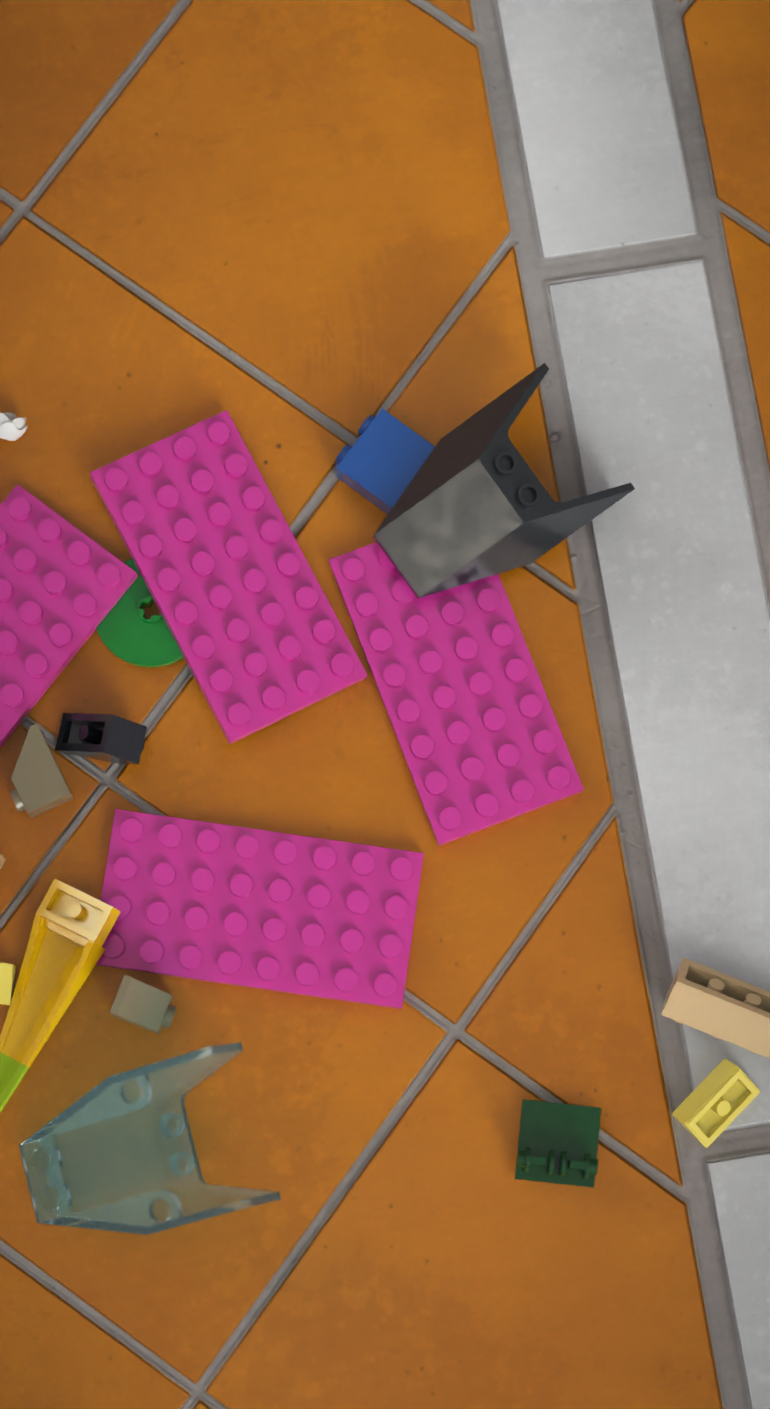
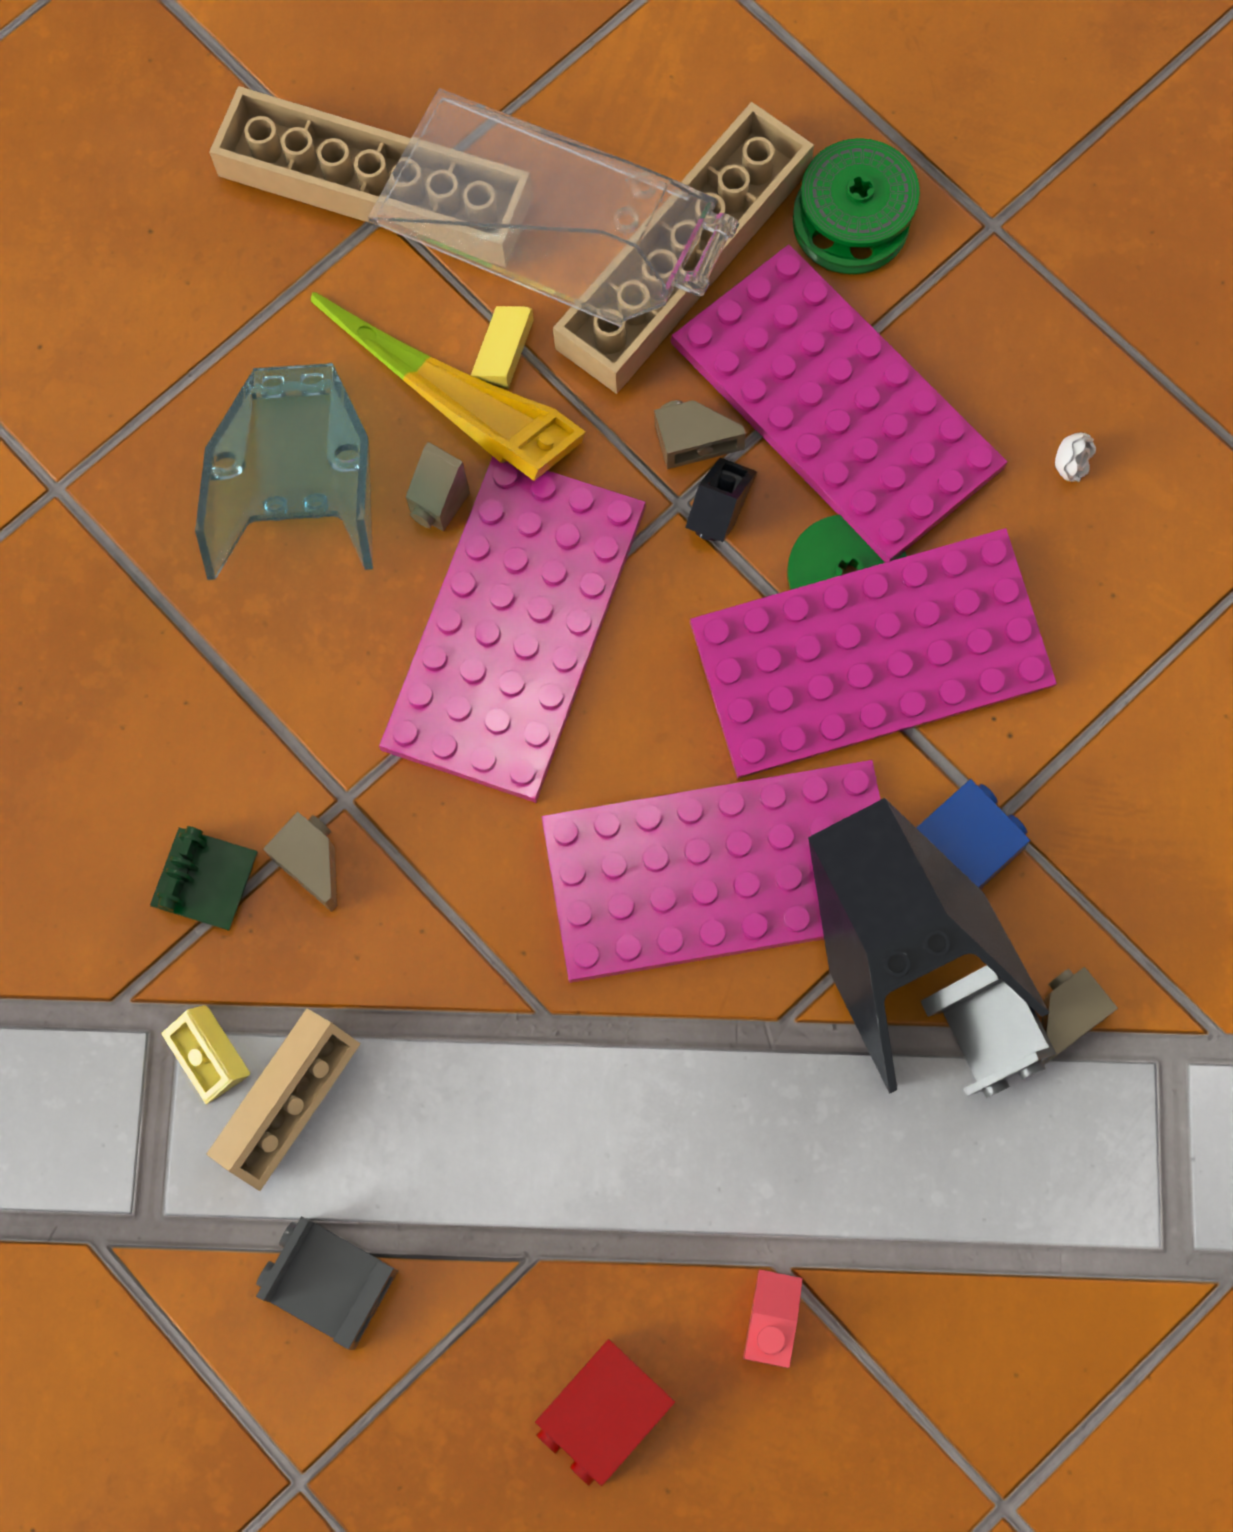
camera: 110 degrees right, 5 degrees down
none -> dark tan slope [263,811,337,912]
none -> panel [921,965,1056,1098]
none -> dark tan slope [1041,967,1118,1065]

